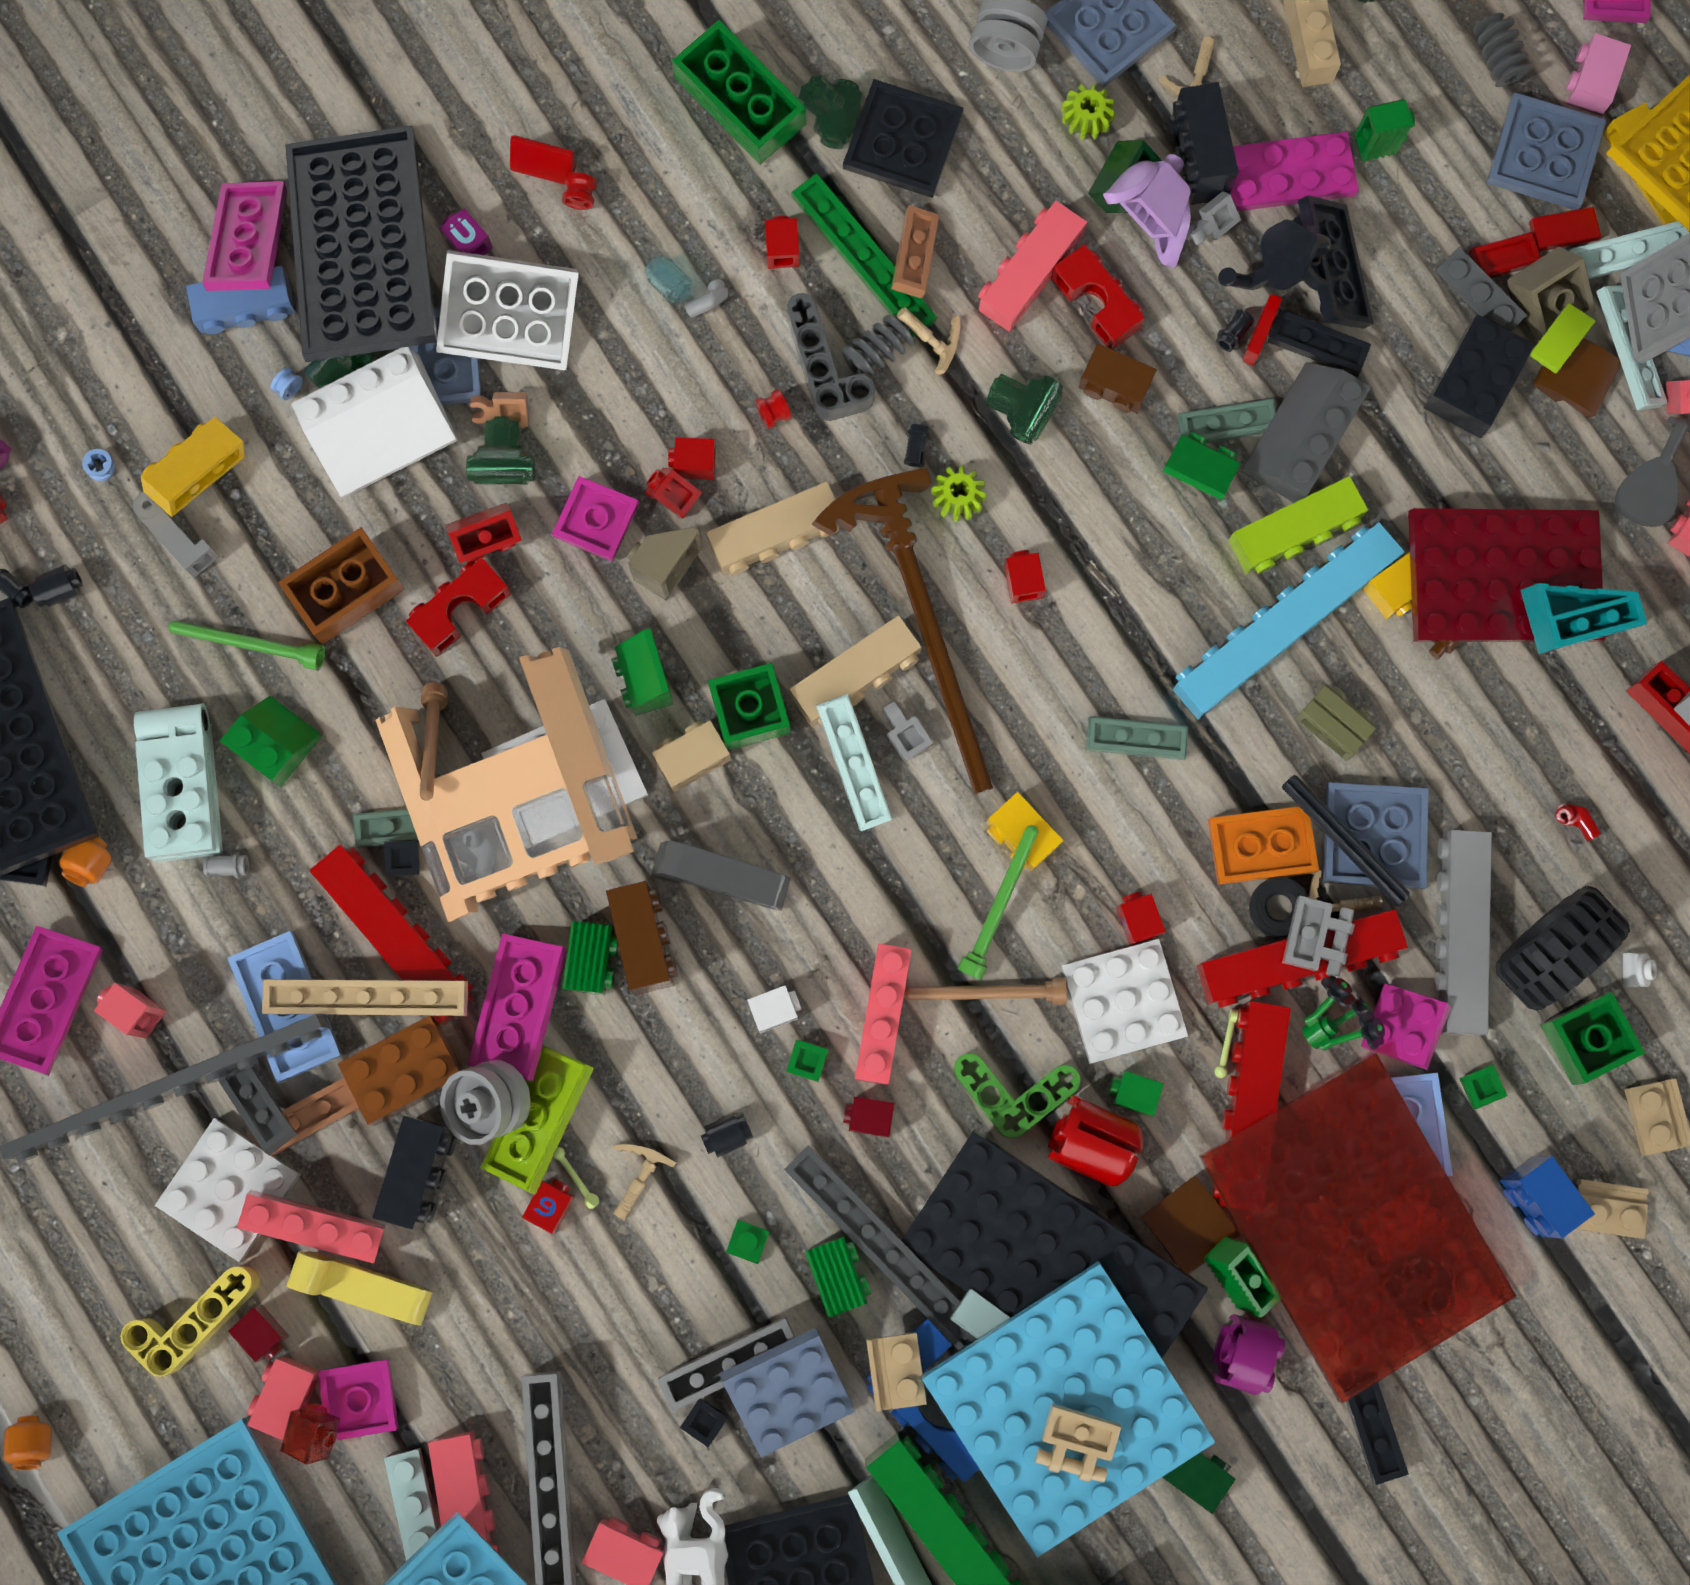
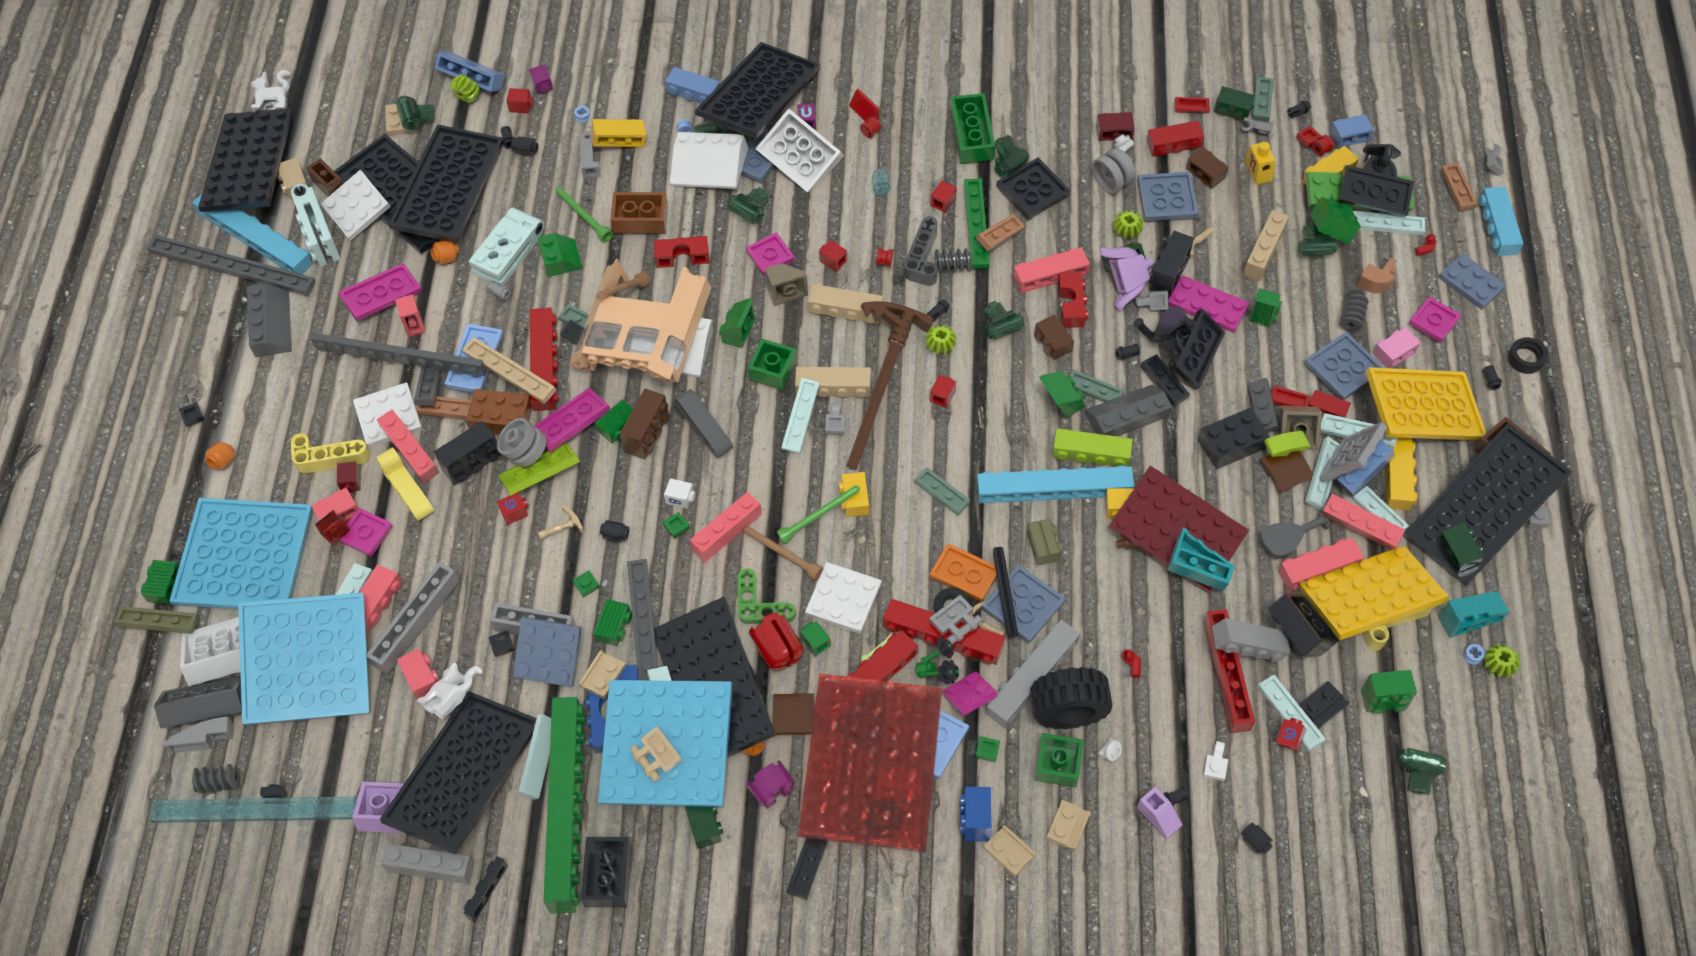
camera: 40 degrees right, 20 degrees down
dark pink plate [202,181,288,291] -> none
red brick [445,502,522,563] -> none
nougat plate [470,392,529,427] -> none
yellowish green hinge [553,1147,599,1209] -> none
red bracket [645,467,702,519] -> none
tan brick [652,720,731,793] -> none
light grey arm [685,279,729,318] -> none
dark red brick [843,1096,895,1138] -> none
tan piece [897,307,960,375] -> none
red brick [1116,891,1166,946] -> none
green brick [1204,1237,1282,1317] -> none
red tile [1243,294,1282,366] -> none

